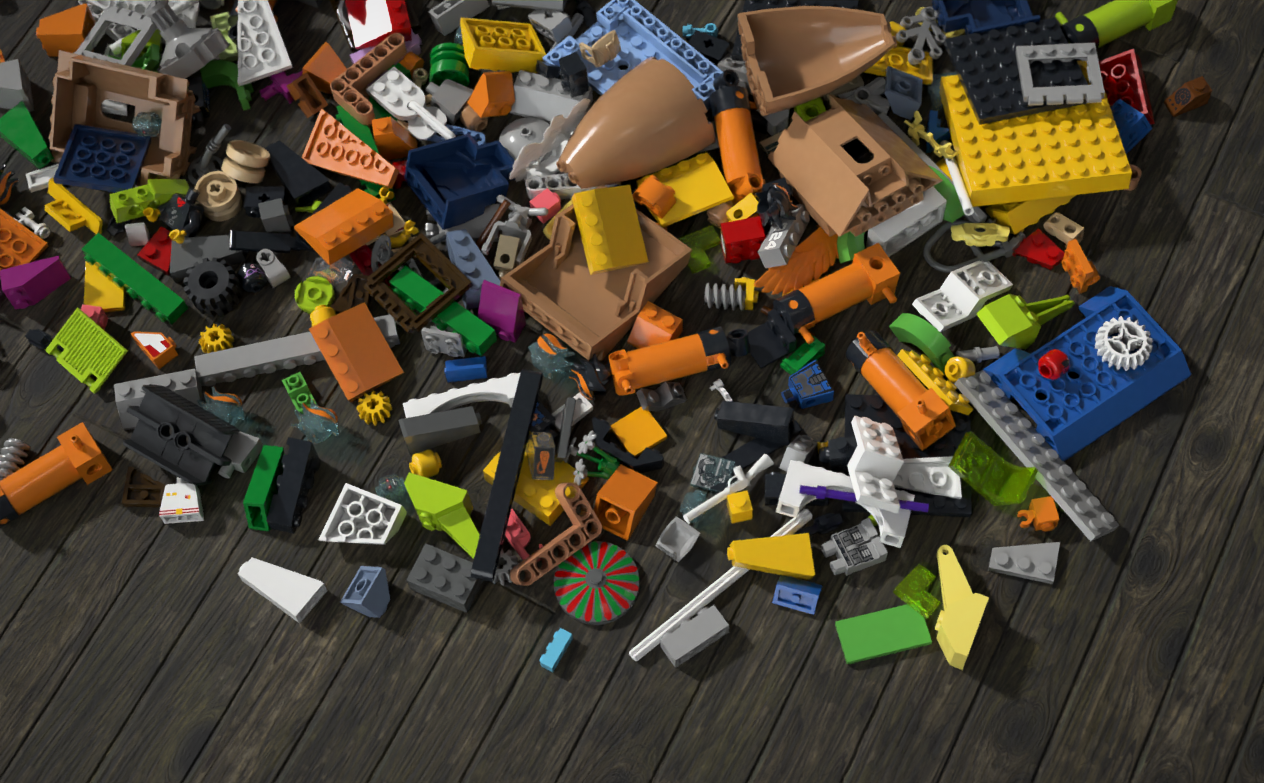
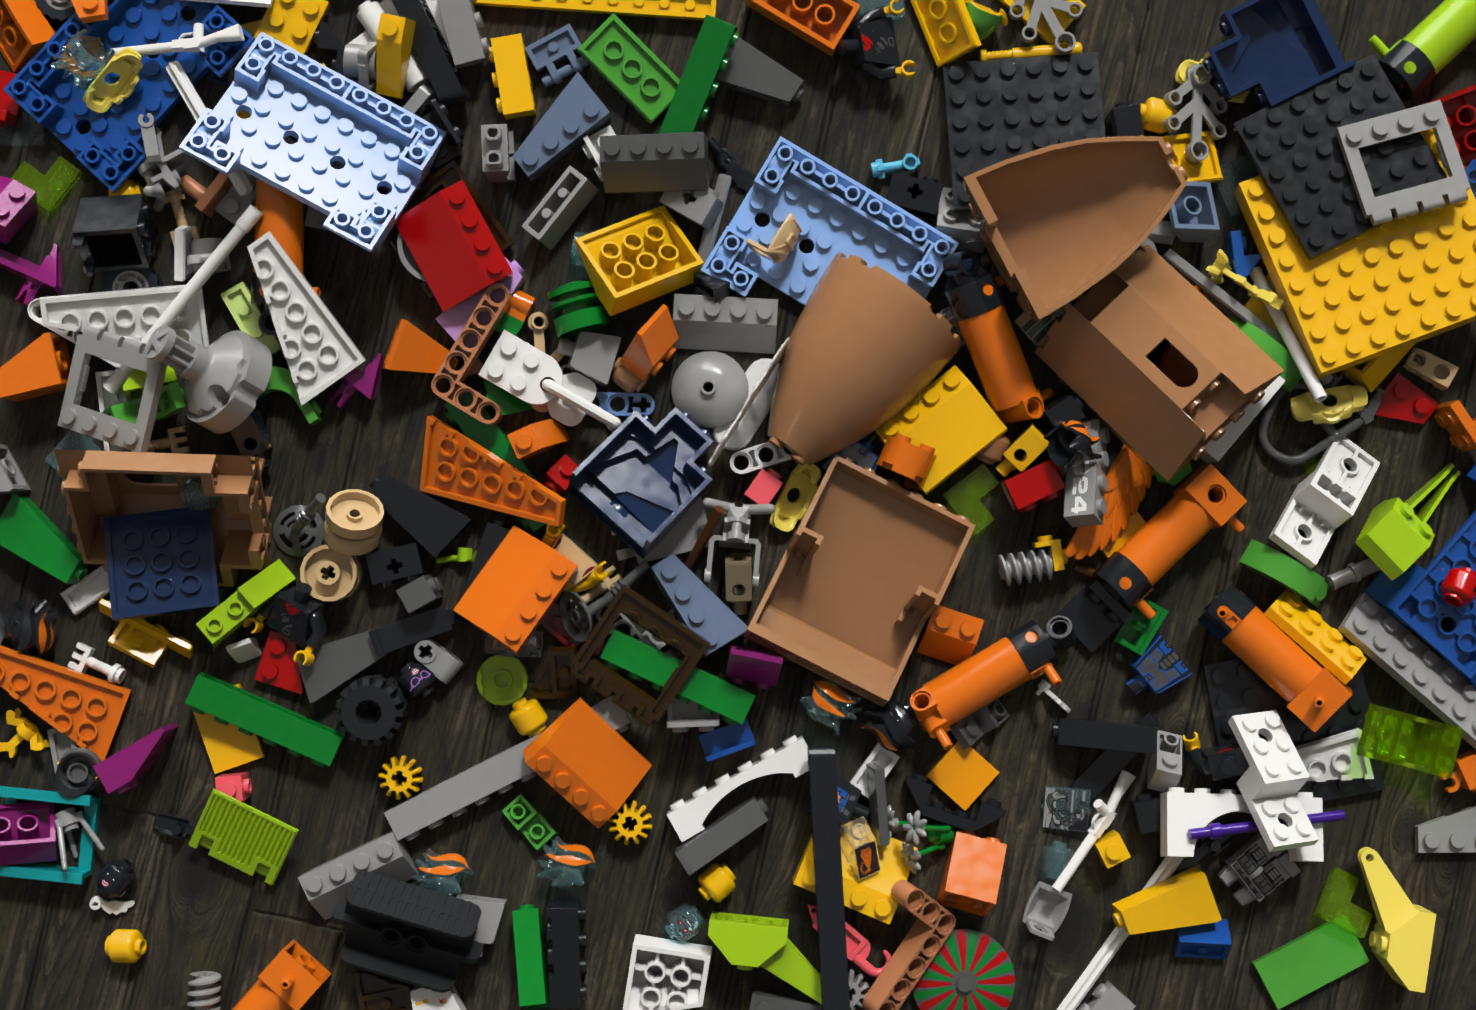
camera: 15 degrees left, 25 degrees up
slope [131,332,178,369] -> none
dark orange piece [286,73,328,118] -> none
black brick [559,52,589,98] -> none
yellow slope [572,185,649,275] -> none
yellow head [944,356,976,383] -> none

